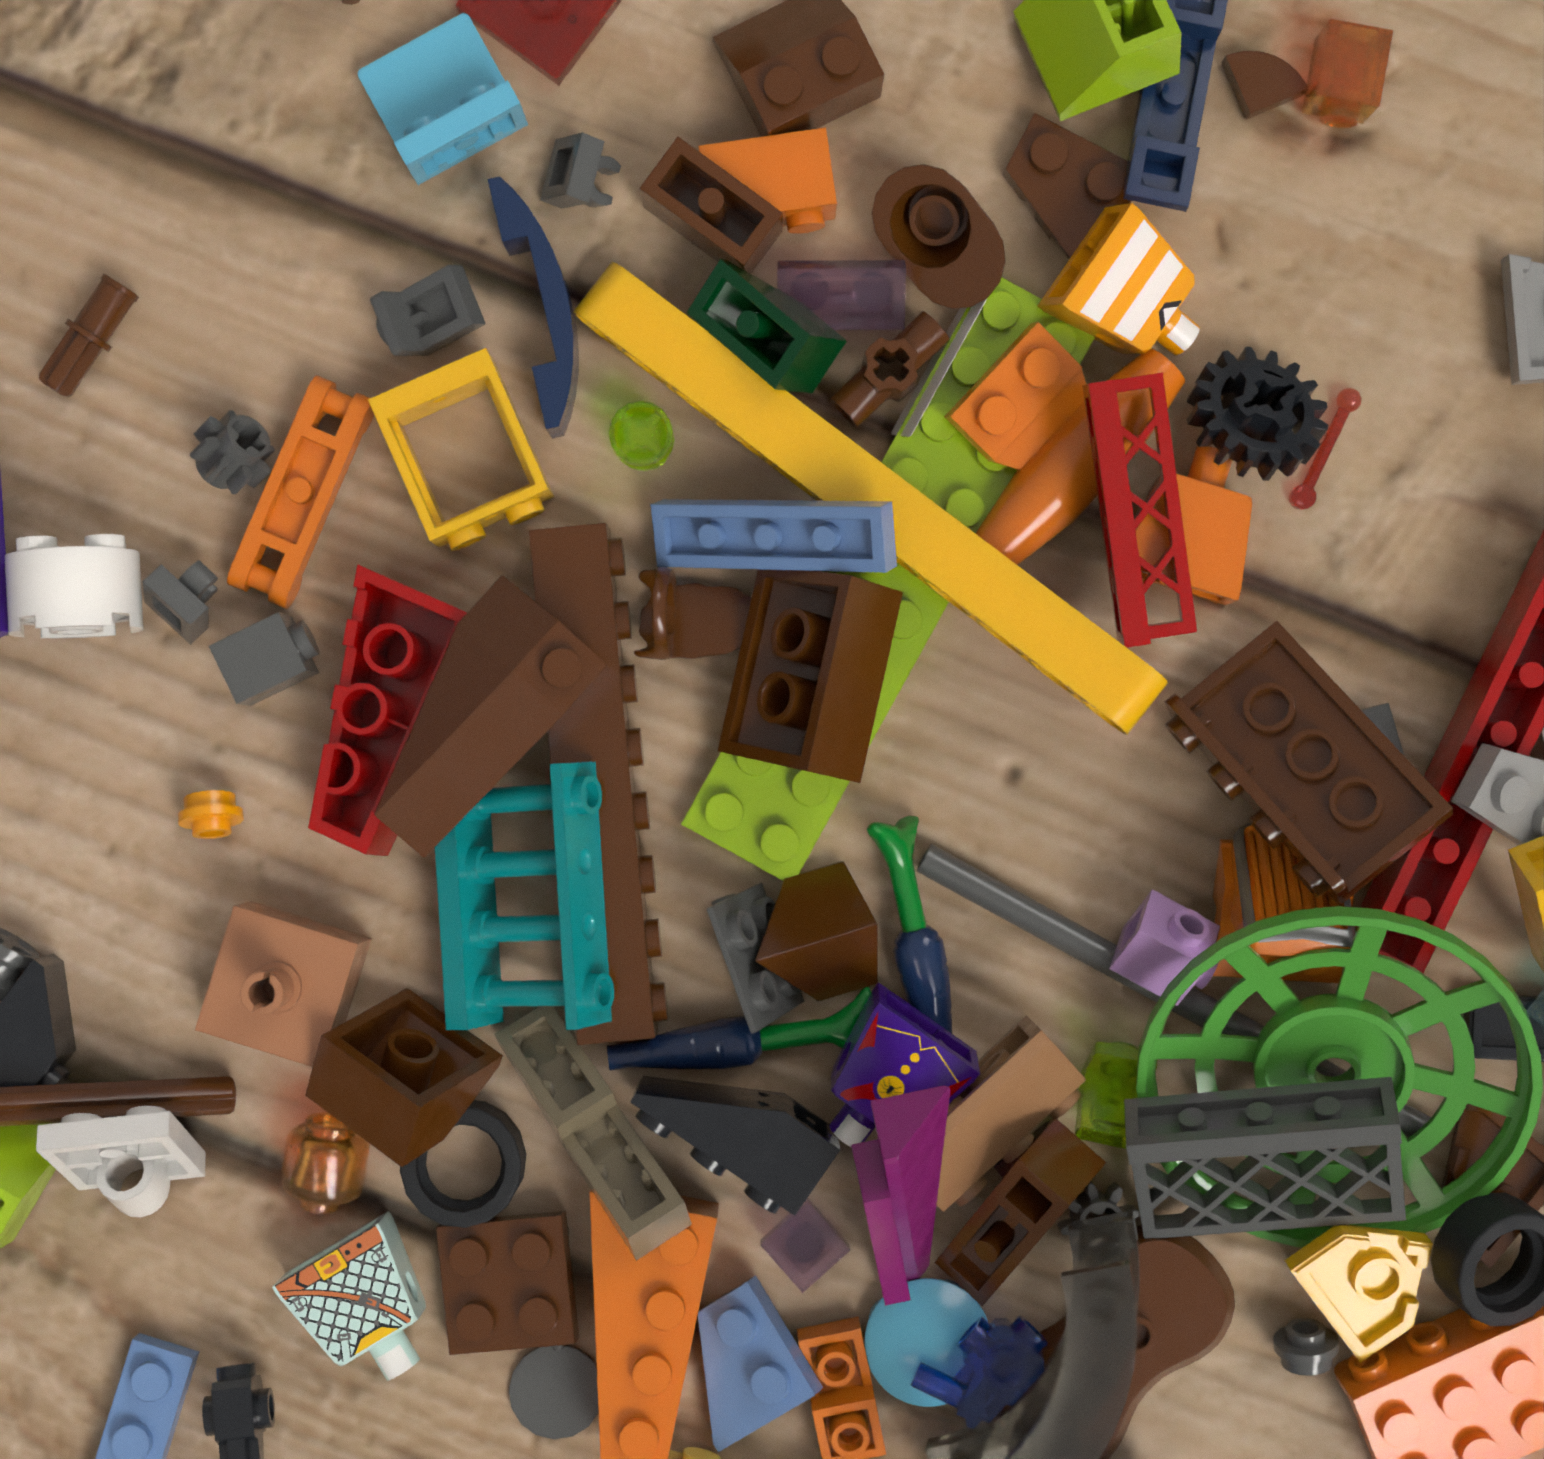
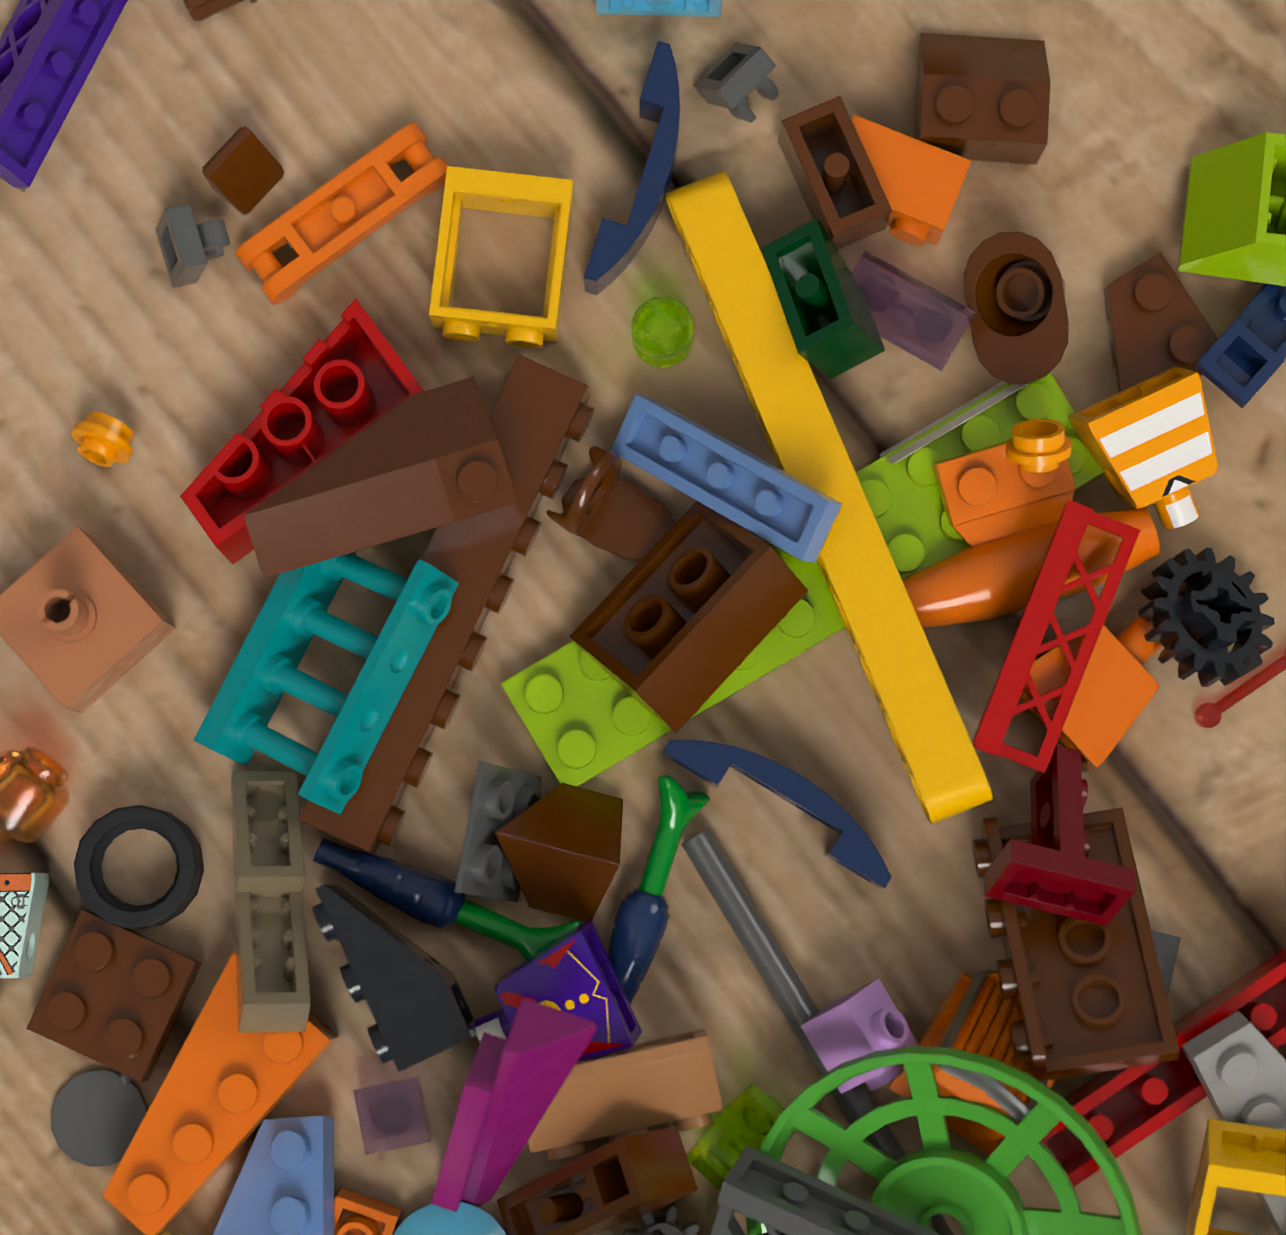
camera: 30 degrees right, 5 degrees down
white brick [5,534,144,638] -> none
dark grey gear [190,410,275,494] -> none
dark grey brick [209,612,320,706] -> none
reddish brown slope [305,988,503,1167] -> none
dark grey bracket [370,265,486,356] -> none
reddish brown axle [830,311,950,429] -> none
none -> reddish brown slope [202,126,284,215]
none -> dark blue slope [662,740,892,889]
none -> dark red bracket [984,745,1136,926]
none -> light orange plate [1006,419,1072,473]

